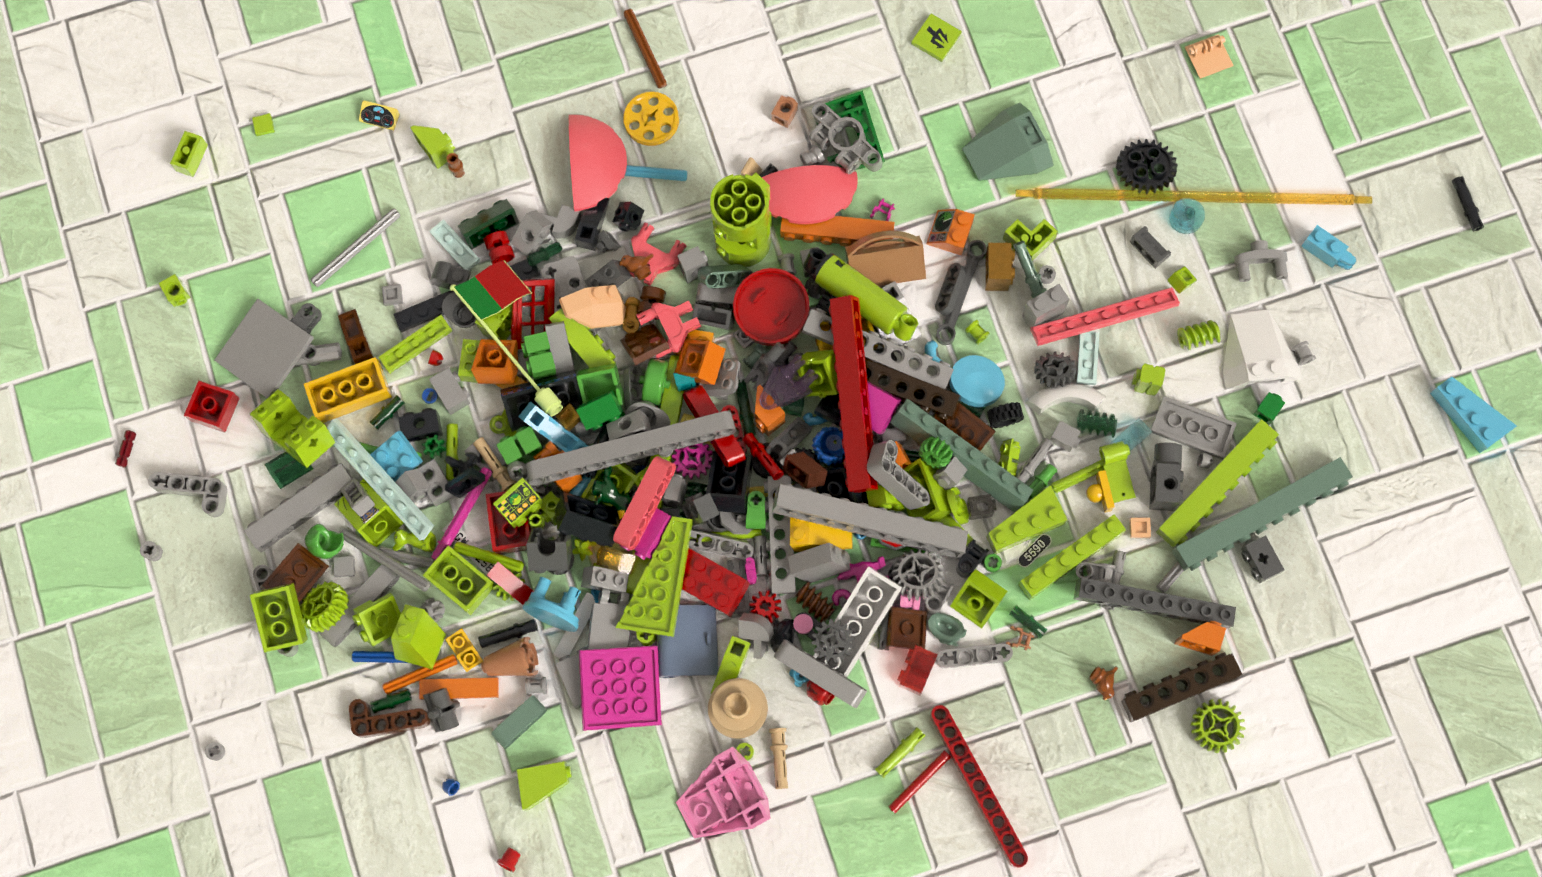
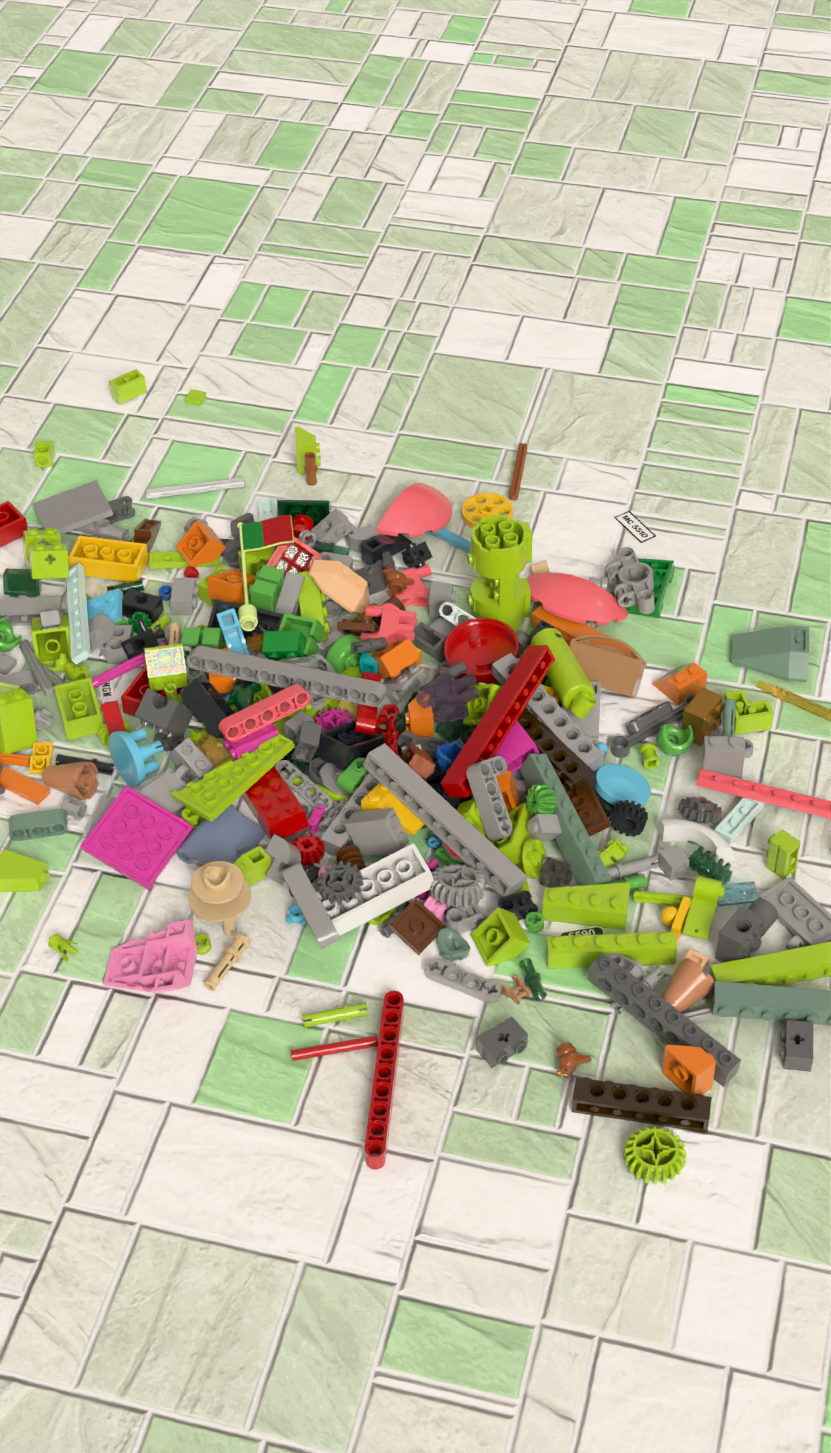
camera: 30 degrees right, 30 degrees down
slope [359,100,400,131] -> none
lime axle [454,542,524,572] -> none
nougat brick [771,95,798,128] -> none
red head [806,680,835,705] -> none
dark pink piece [870,198,895,221] -> none
clear red brick [897,645,938,696] -> none
lime tile [911,13,962,62] -> none
none -> lime piece [48,933,78,962]
none -> orange slope [176,520,226,567]
none -> light grey bush [298,530,316,547]
none -> dark grey pin [351,637,388,654]
none -> dark grey brick [476,1016,528,1068]
none -> sticker [614,511,656,543]
none -> bright green piece [656,724,694,756]
none -> nougat cone [661,958,714,1013]

